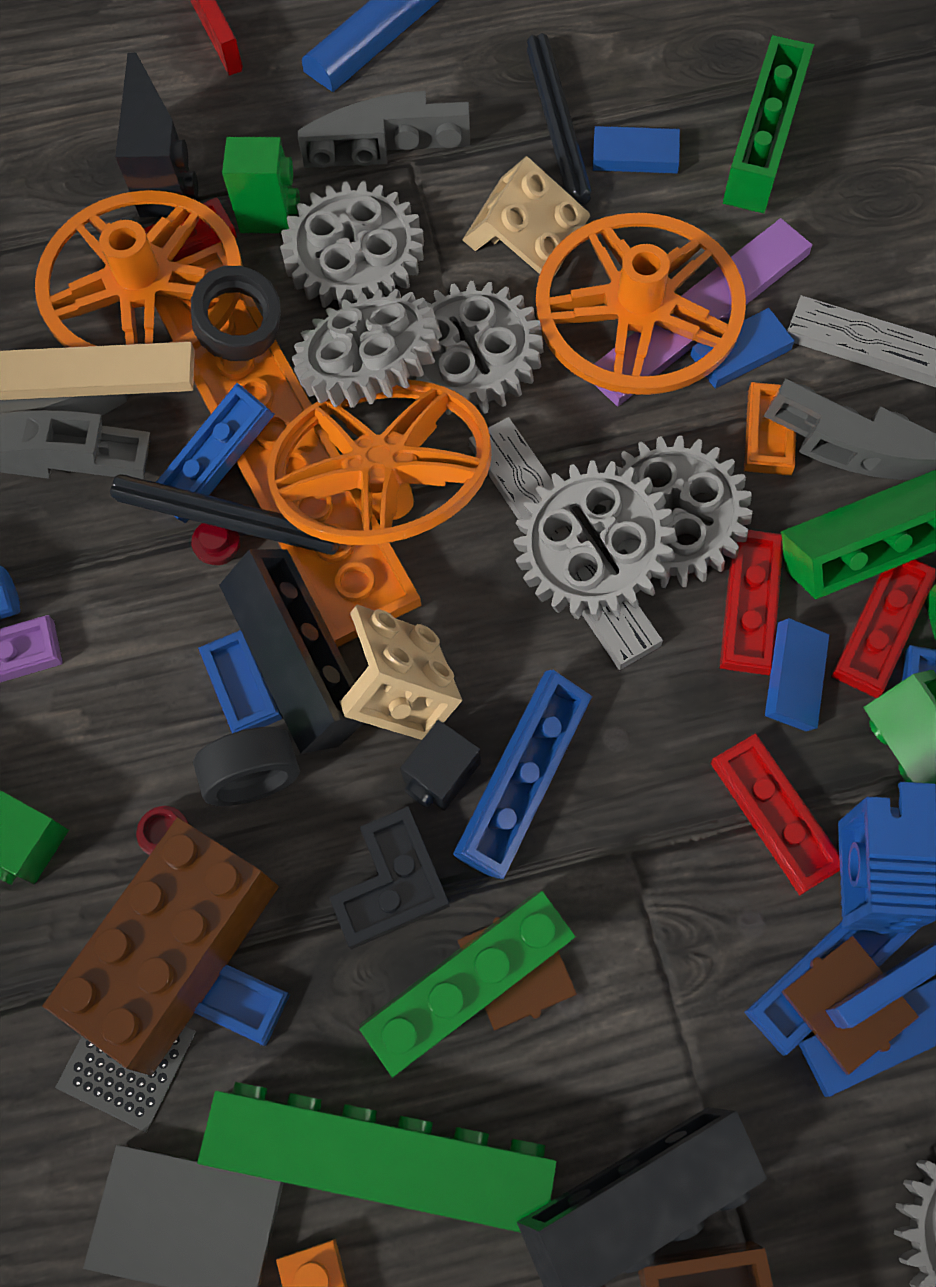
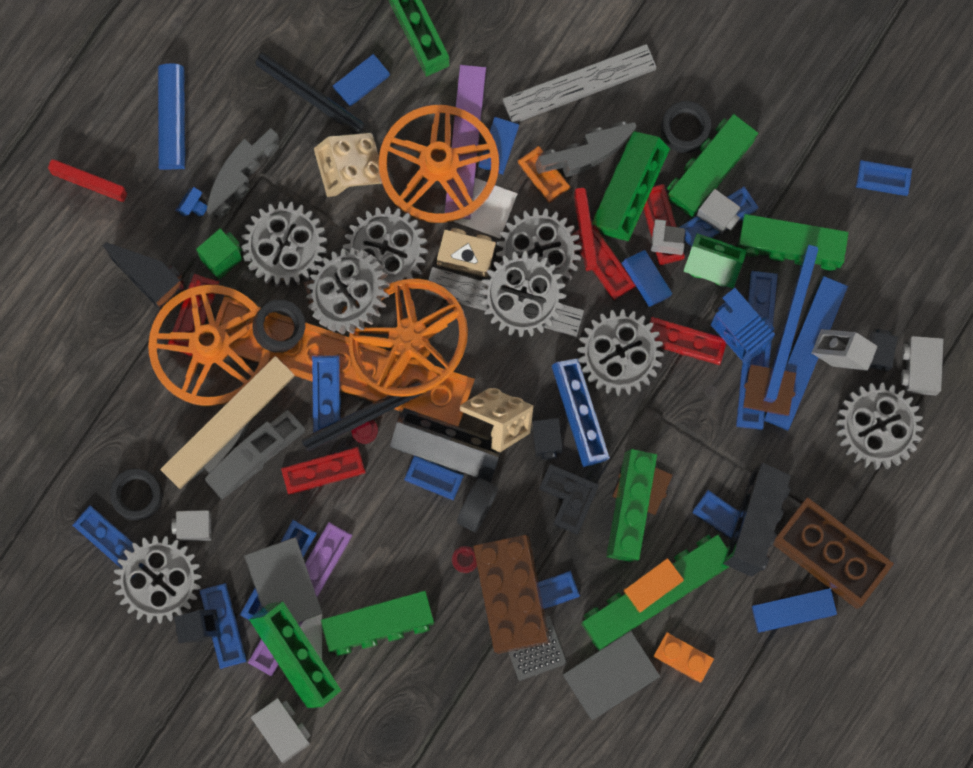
camera: 50 degrees left, 10 degrees up
none -> blue tile [175,187,207,217]
none -> red tile [281,447,366,495]
none -> tan brick [437,228,496,278]
none -> white sticker [454,178,517,238]
none -> red tile [574,188,597,271]
none -> light grey gear [578,309,664,396]
none -> orange tile [624,558,684,613]
none -> light grey panel [651,219,685,255]
none -> blue tile [692,490,739,539]

